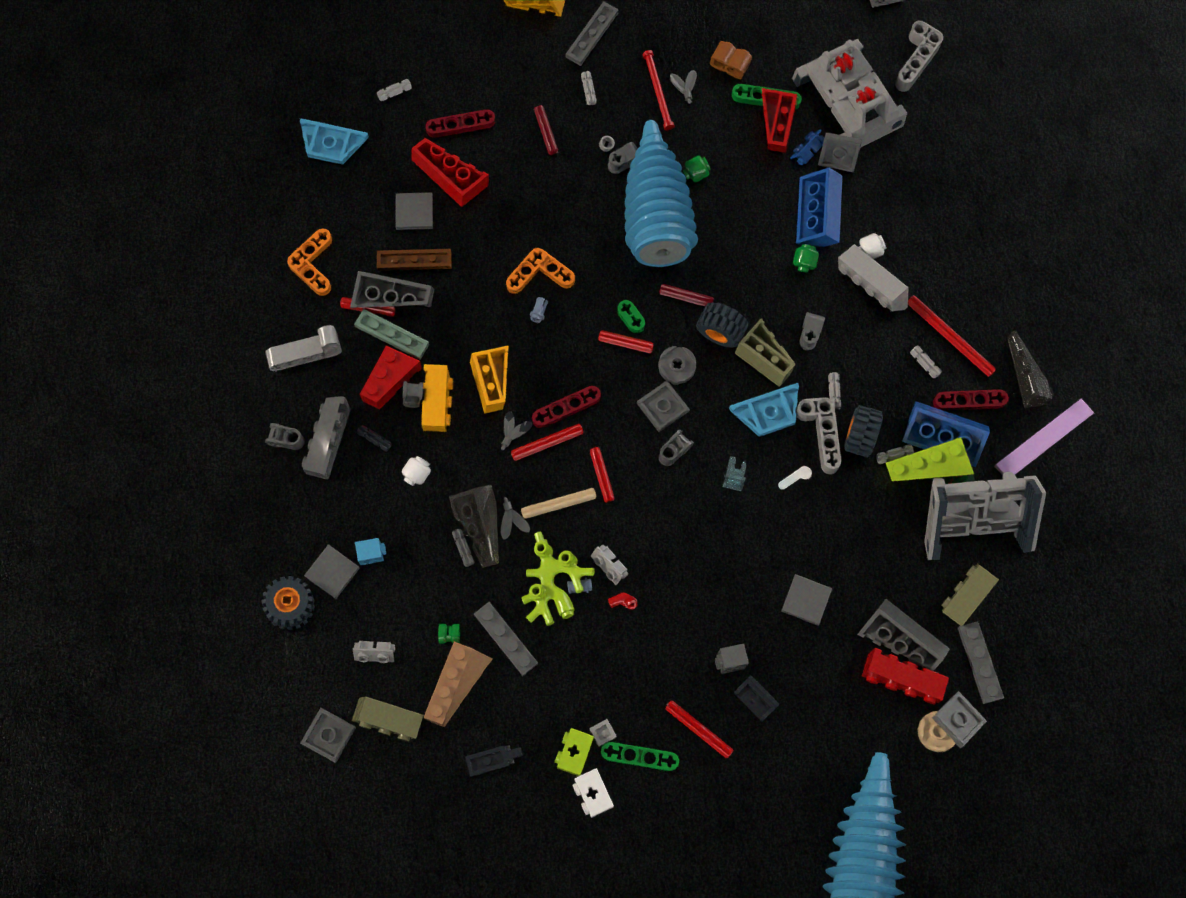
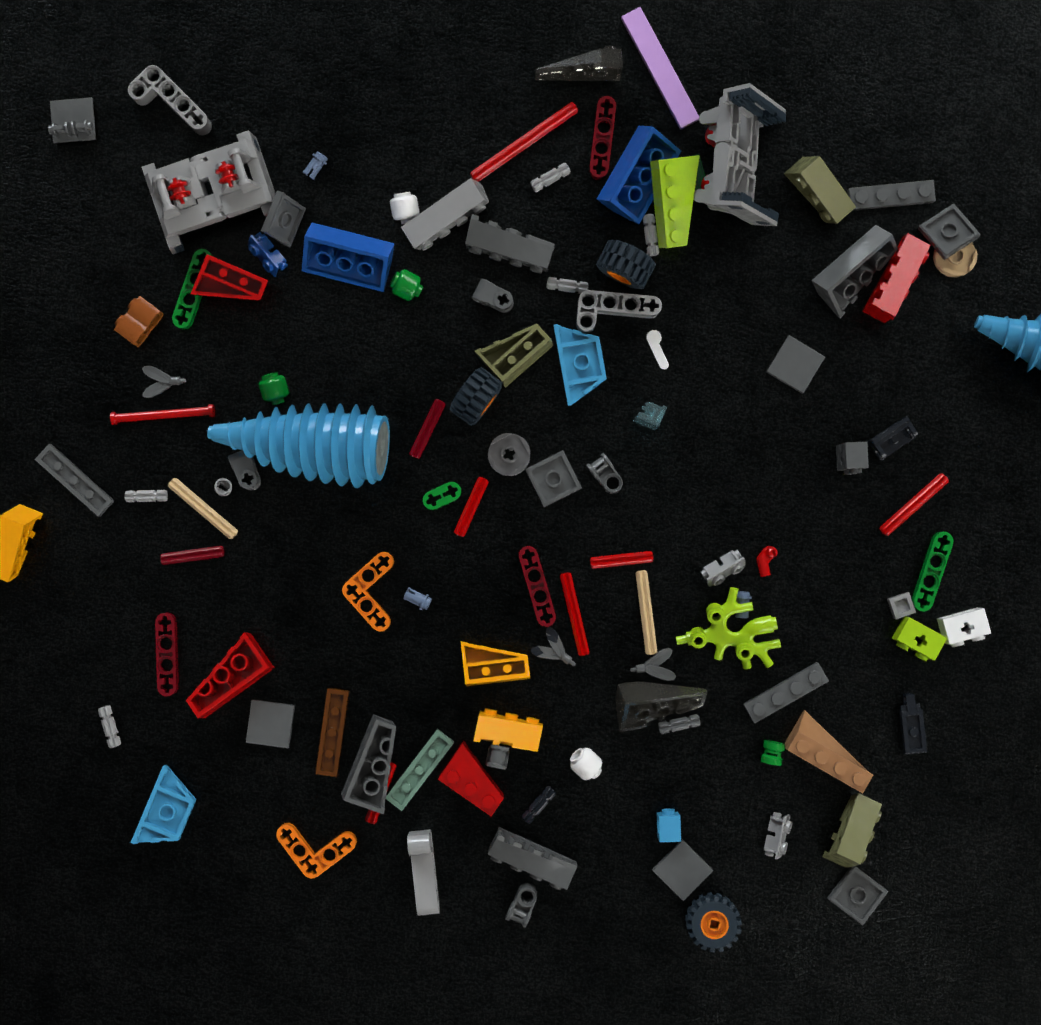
camera: 80 degrees left, 15 degrees up
none -> tan axle [168,478,238,539]
none -> sand blue pin [303,151,328,180]
none -> dark grey wedge [465,214,555,274]

